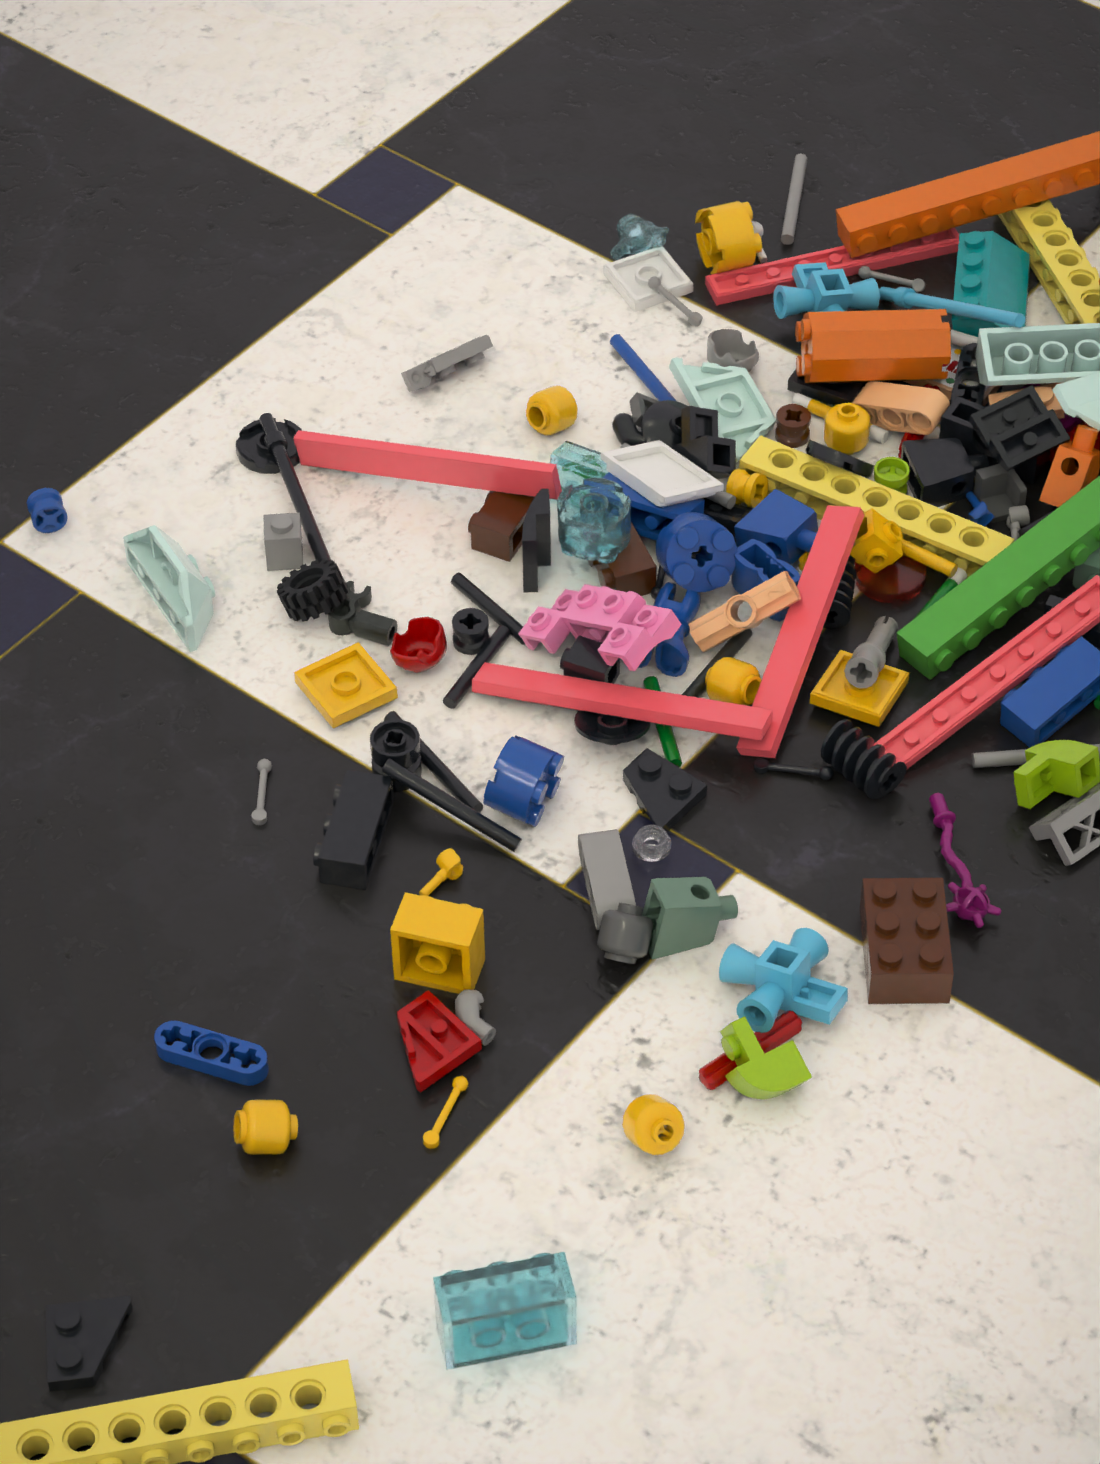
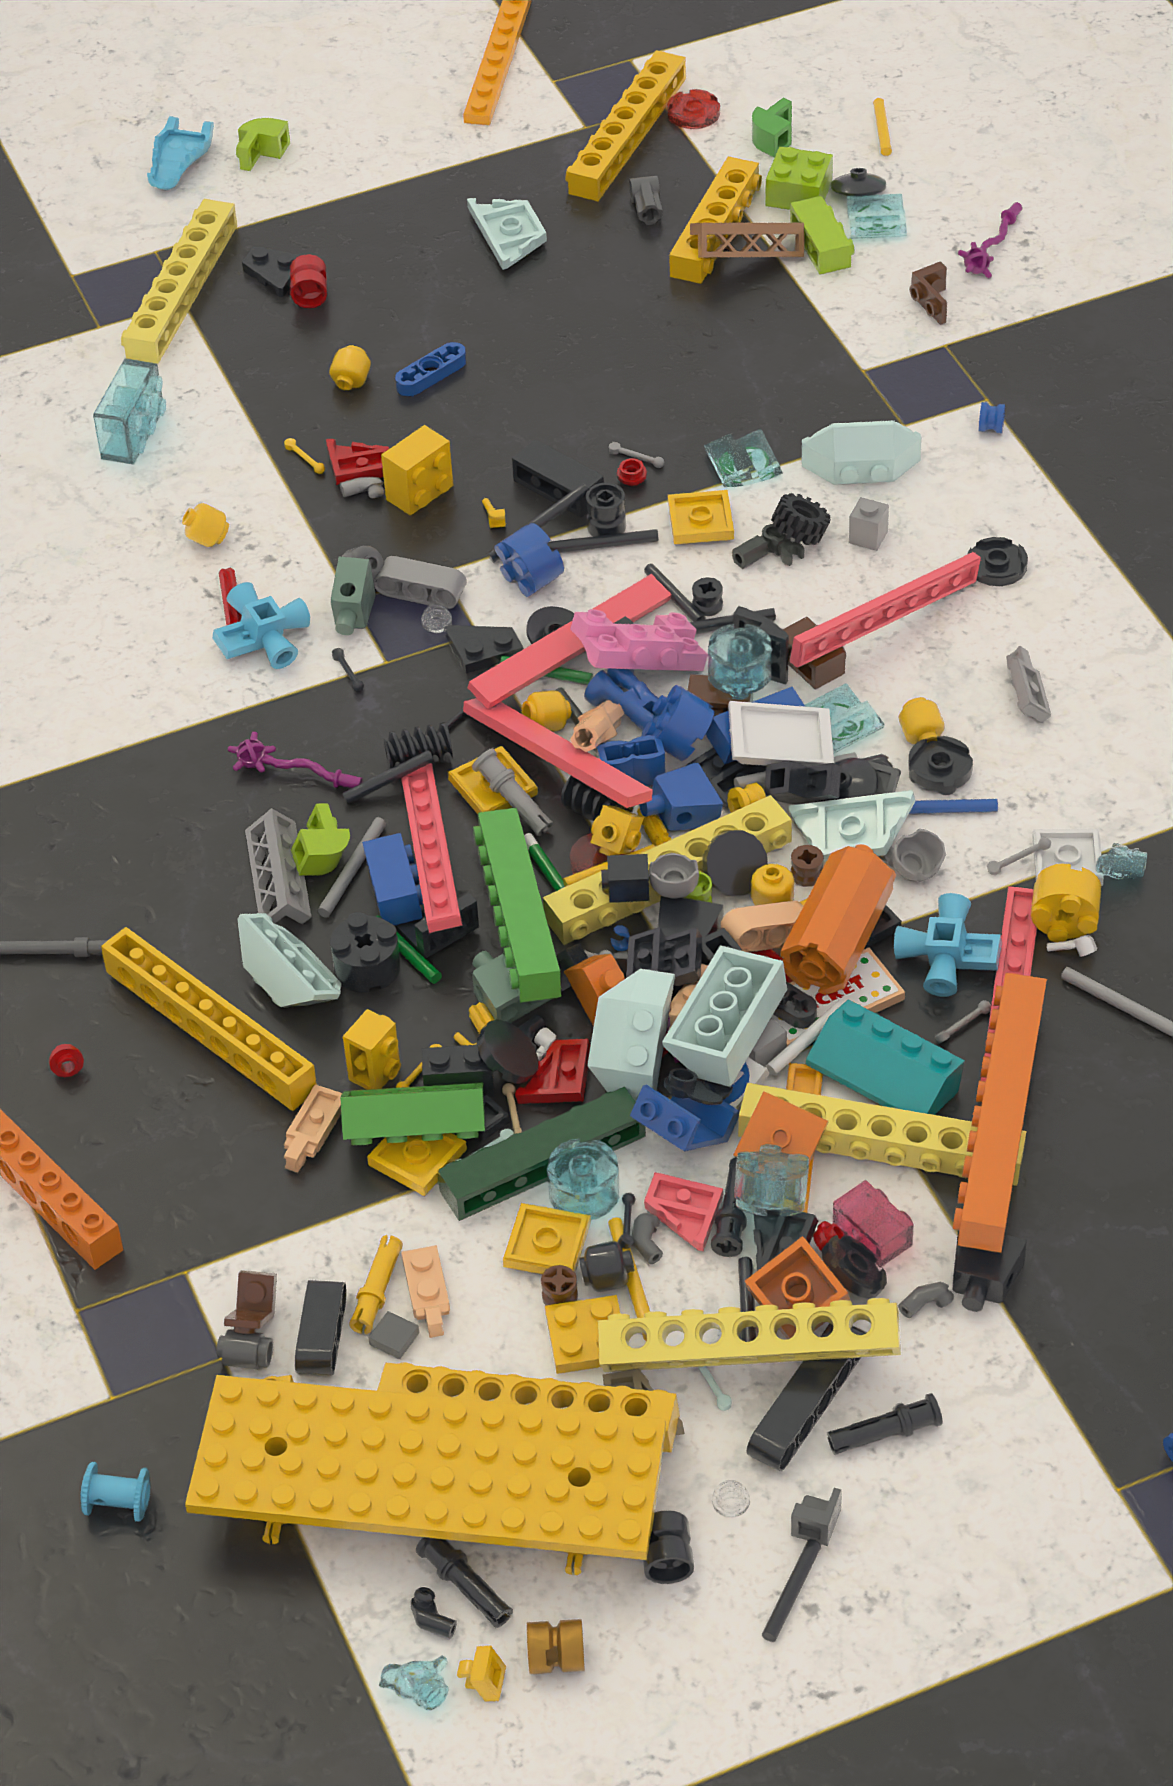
camera: 120 degrees right, 0 degrees up
black bar [259,413,331,563] -> none
red hair [390,617,447,672] -> none
lime brick [720,1016,812,1099] -> none
reddish brown brick [860,878,954,1004] -> none
medium azure bar [879,287,1025,328] -> none
none -> red wheel [290,254,327,308]
none -> black hinge [332,648,364,692]
none -> black bar [343,750,434,804]
none -> black brick [601,854,650,903]
none -> red plate [617,458,647,486]
none -> light grey hair [649,853,699,899]
none -> clear light blue slope [704,428,783,487]
none -> black plate [908,736,973,795]

